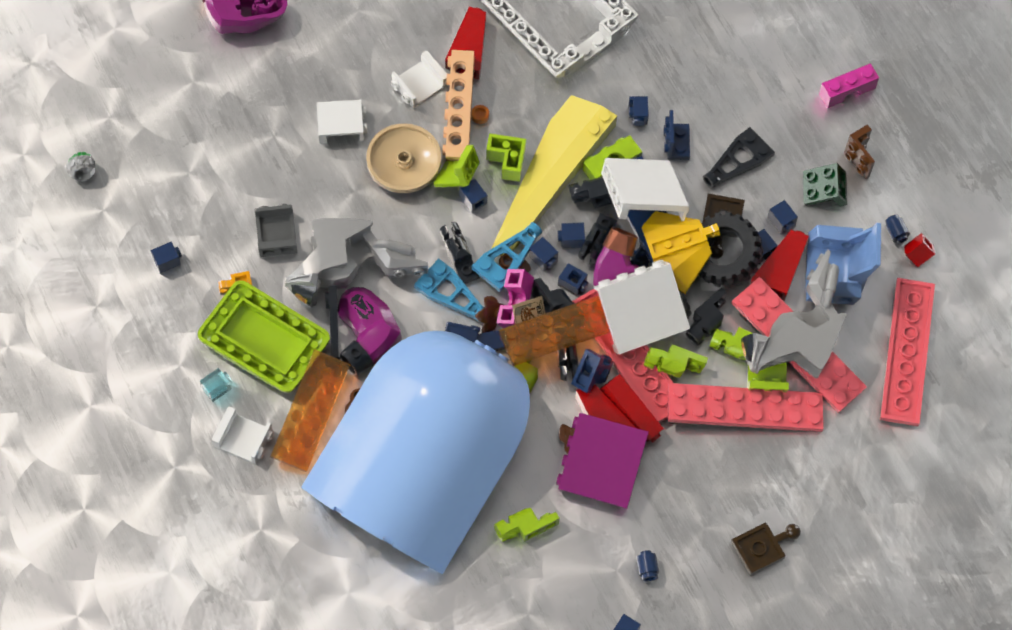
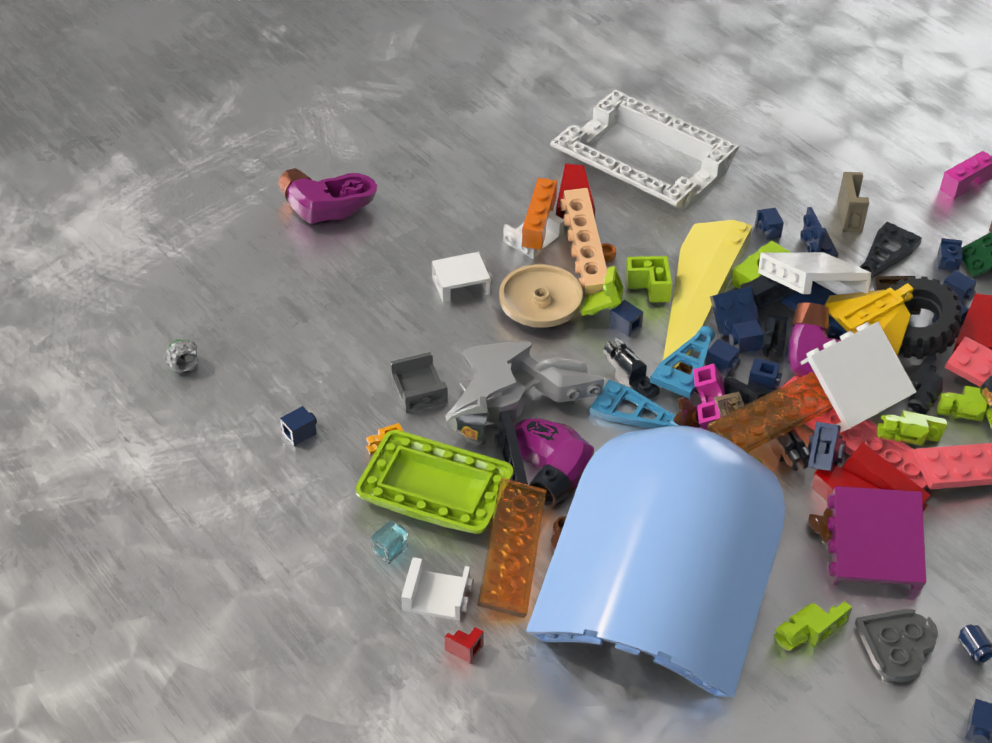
camera: 10 degrees left, 20 degrees down
none -> red panel [444,627,484,663]
none -> orange arch [522,178,557,250]
none -> dark blue plate [710,286,761,337]
none -> dark tan panel [837,172,869,233]
none -> dark grey plate [855,609,938,683]
none -> dark blue brick [938,238,962,271]

